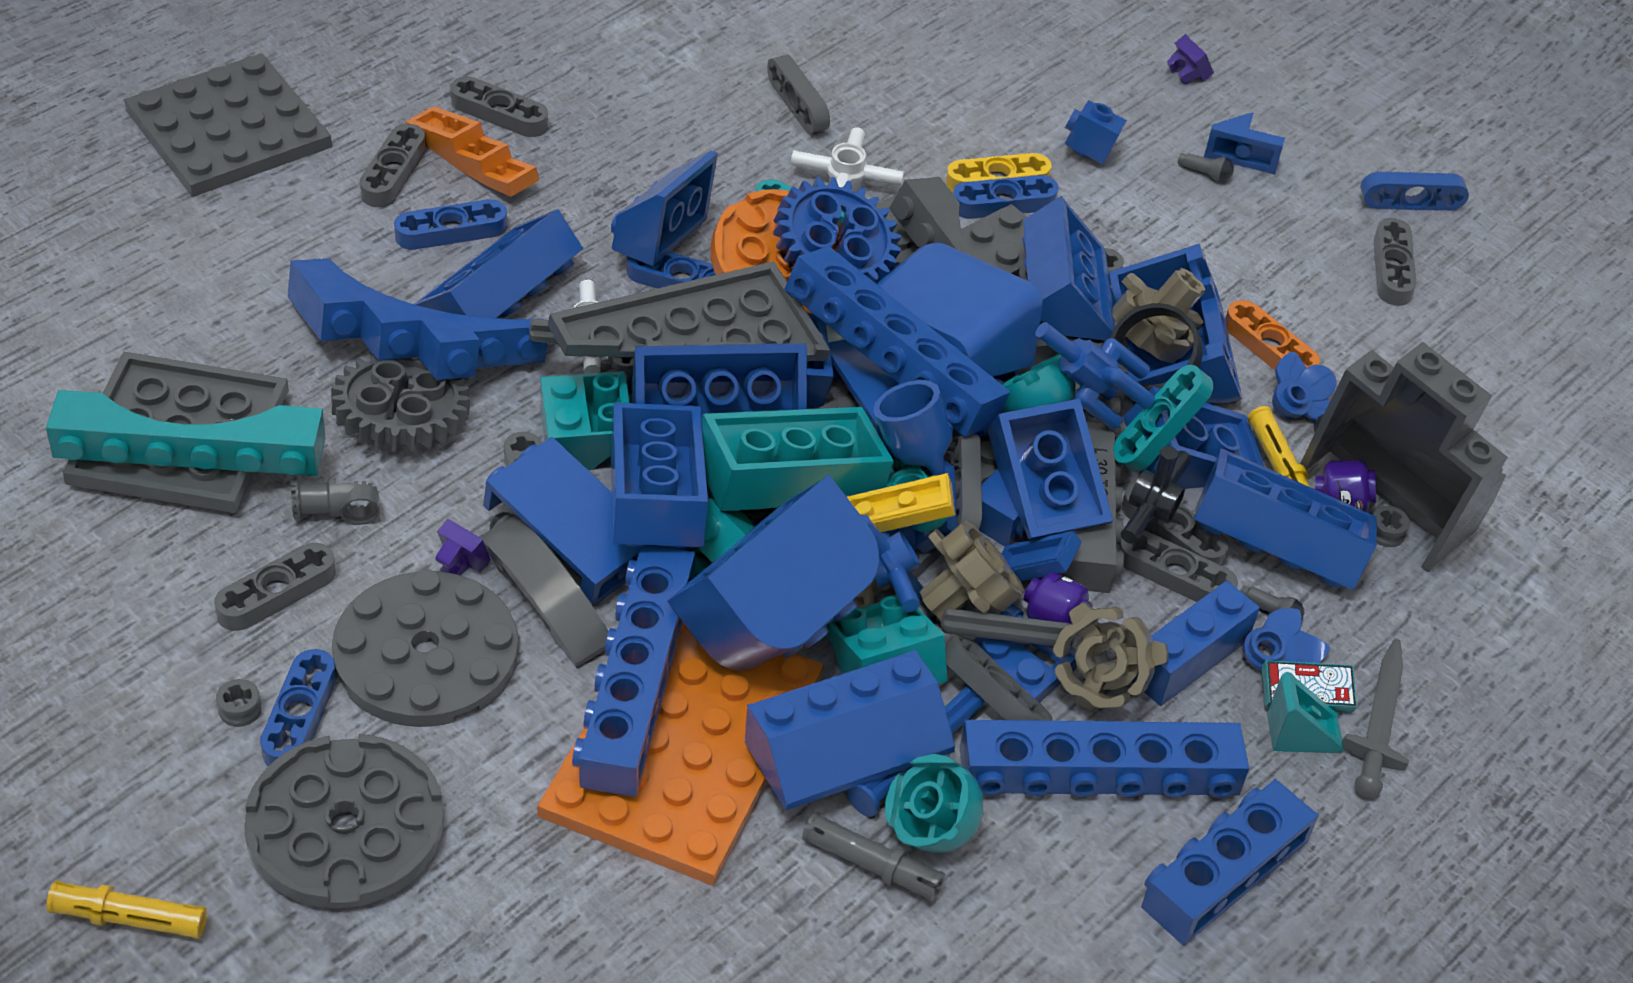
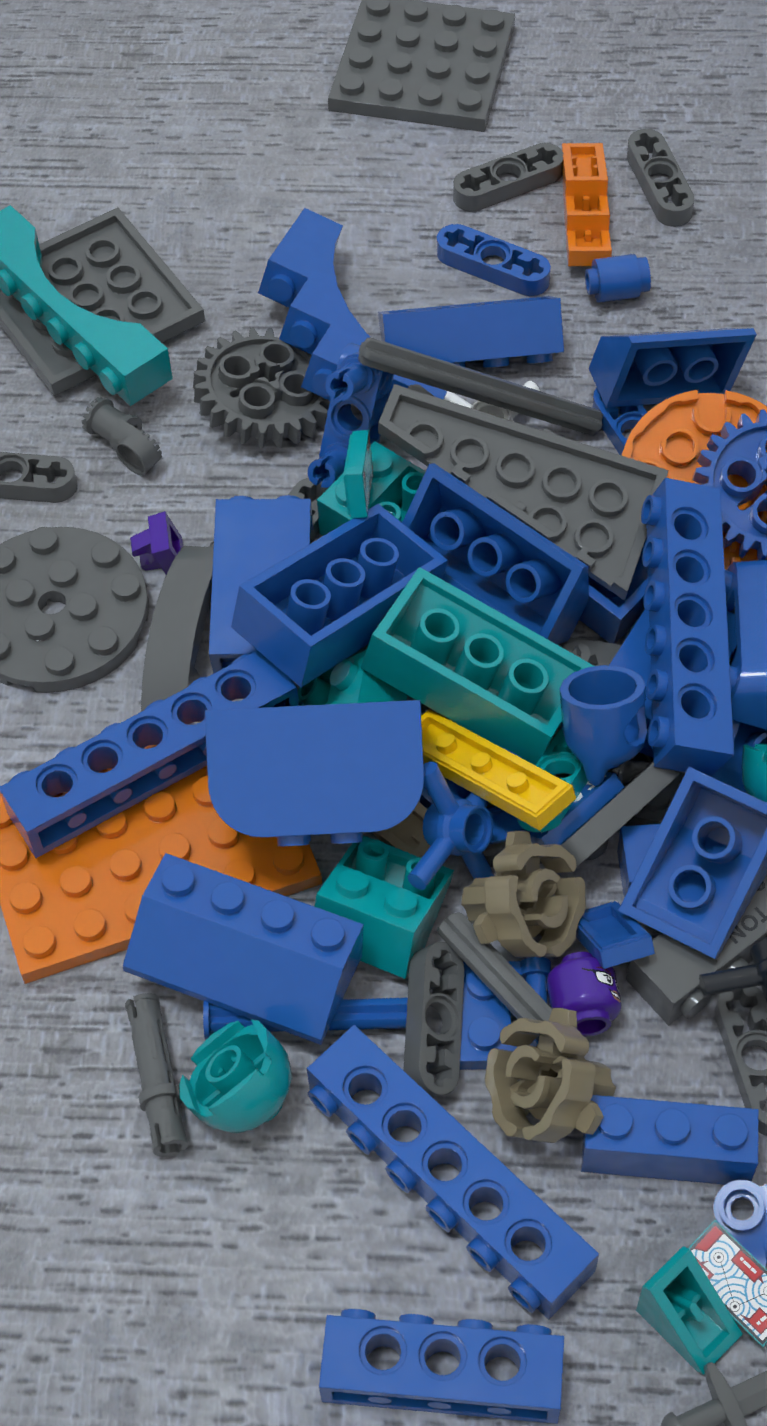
camera: 55 degrees right, 10 degrees up
none -> blue piece [308,343,394,488]
none -> teal tile [343,430,374,518]
none -> dark grey axle [358,337,603,435]
none -> blue brick [585,254,651,303]

